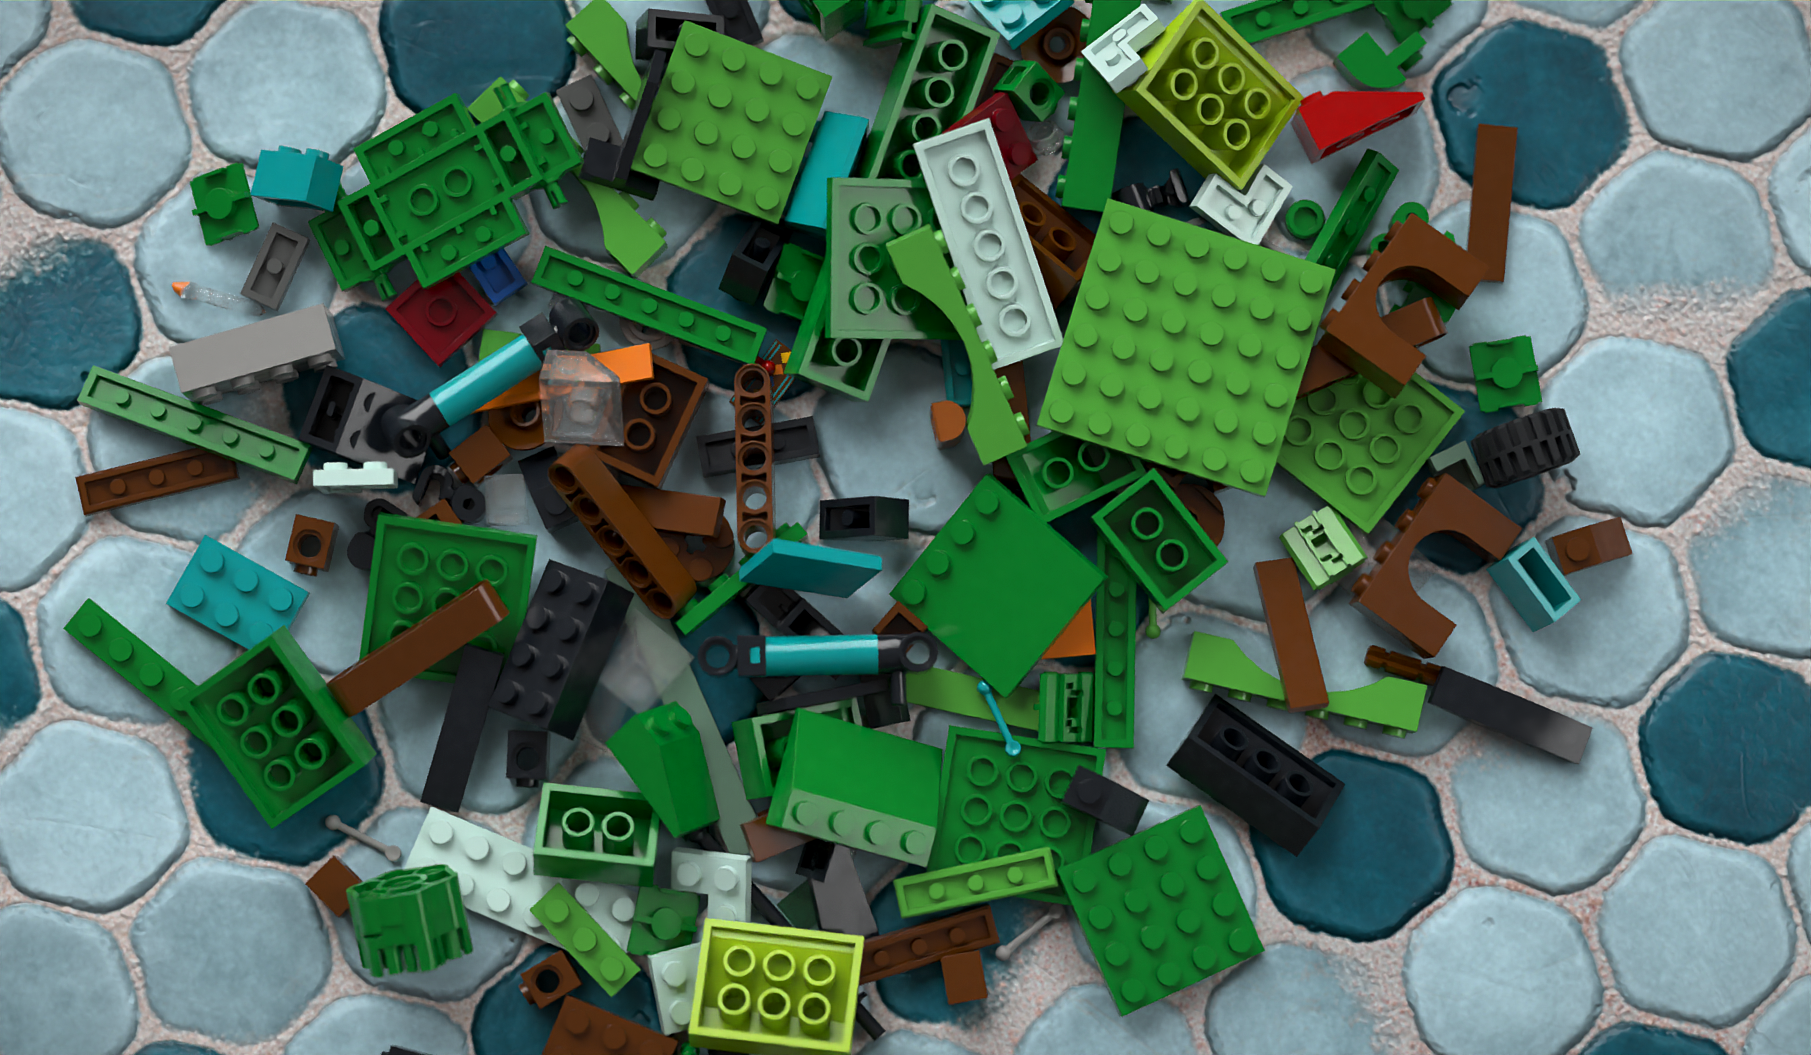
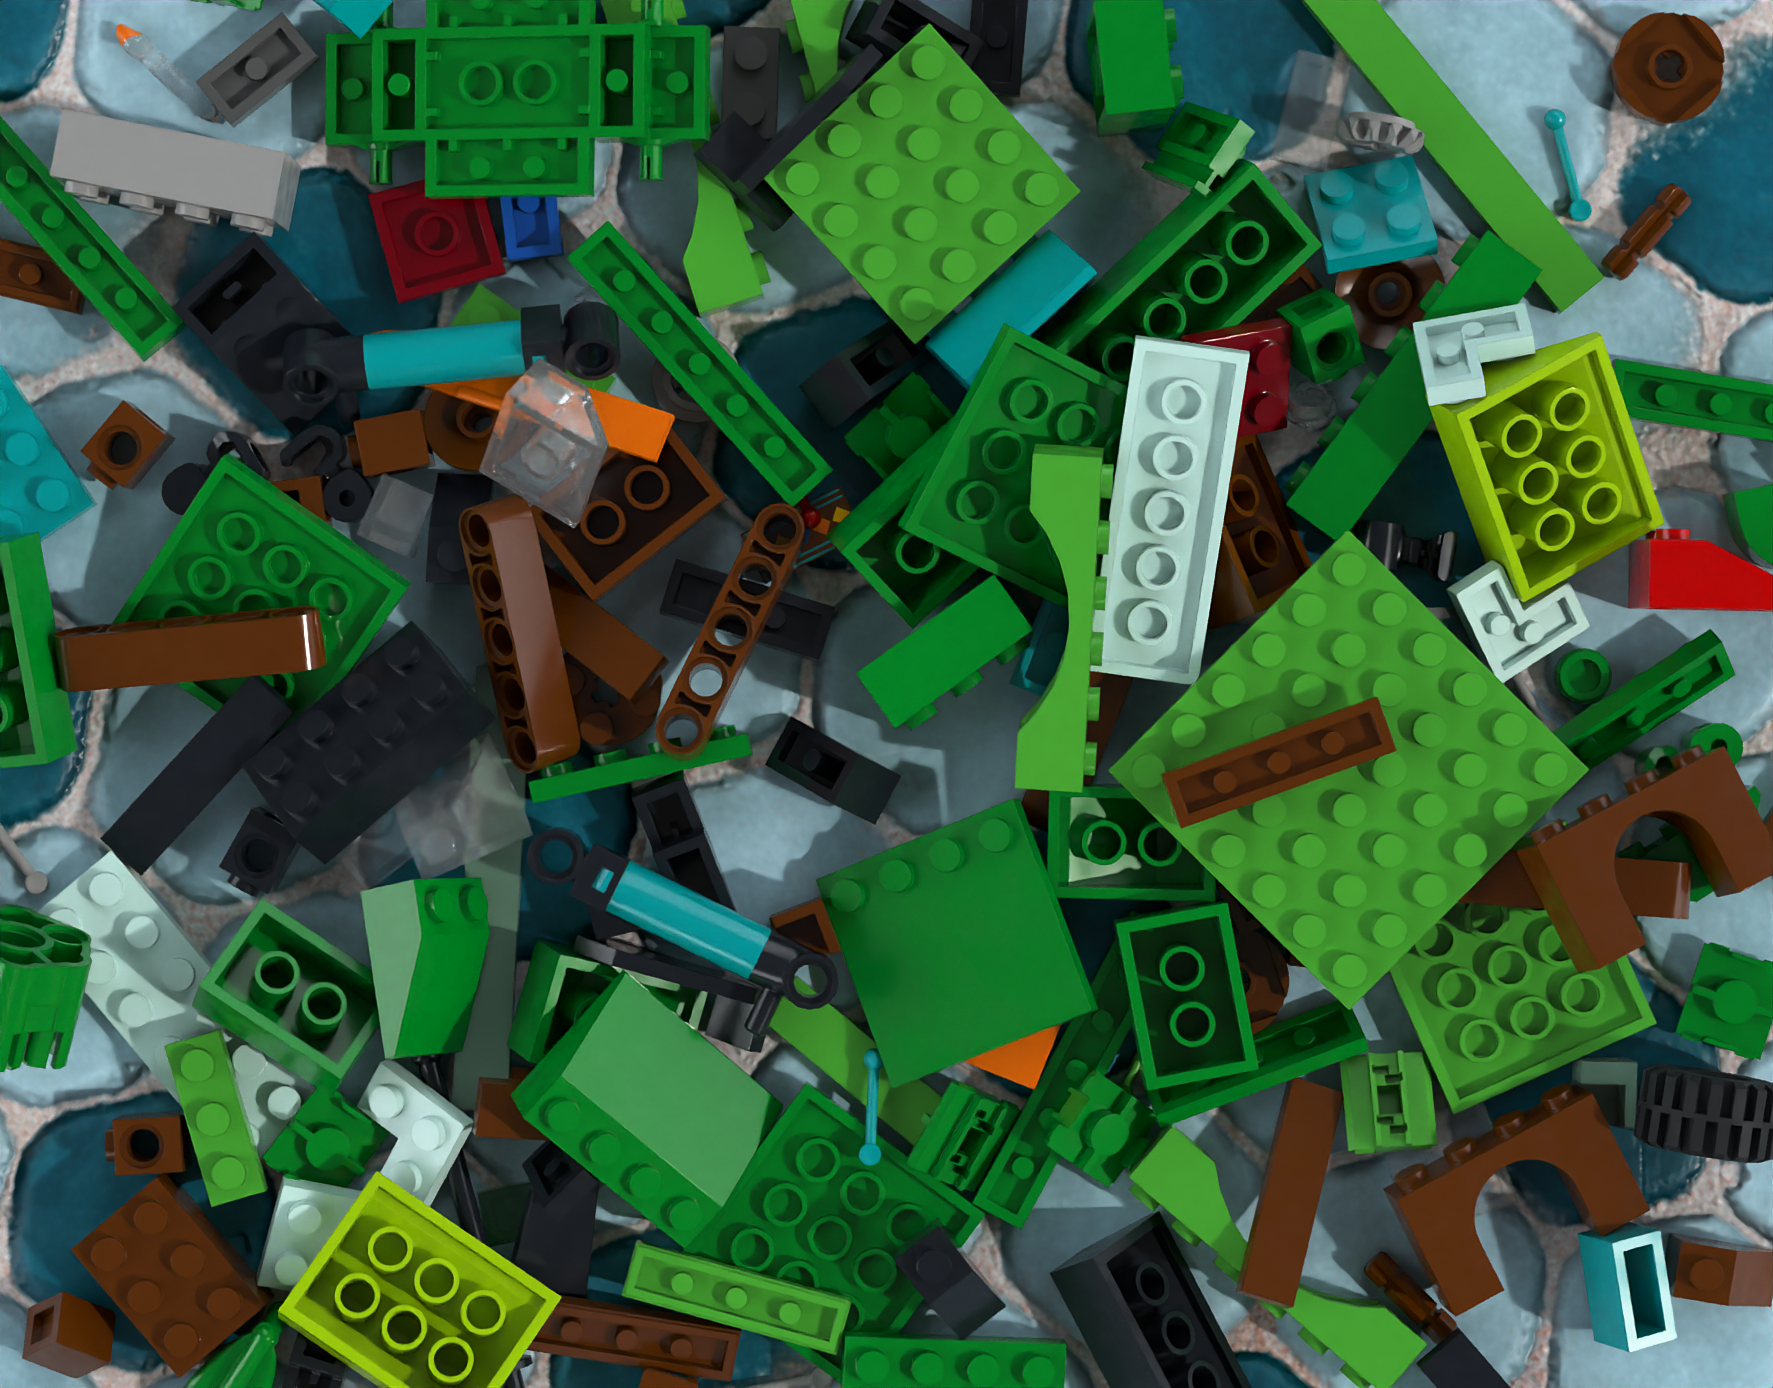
camera: 30 degrees right, 5 degrees up
light aqua plate [313,462,398,494] -> none
teal tile [739,539,882,598] -> none
dark orange brick [929,401,966,451] -> none
none -> green brick [856,575,1034,731]
none -> green piece [1045,1070,1156,1188]
none -> green plate [1140,1000,1369,1129]
none -> reddish brown plate [1161,696,1397,829]

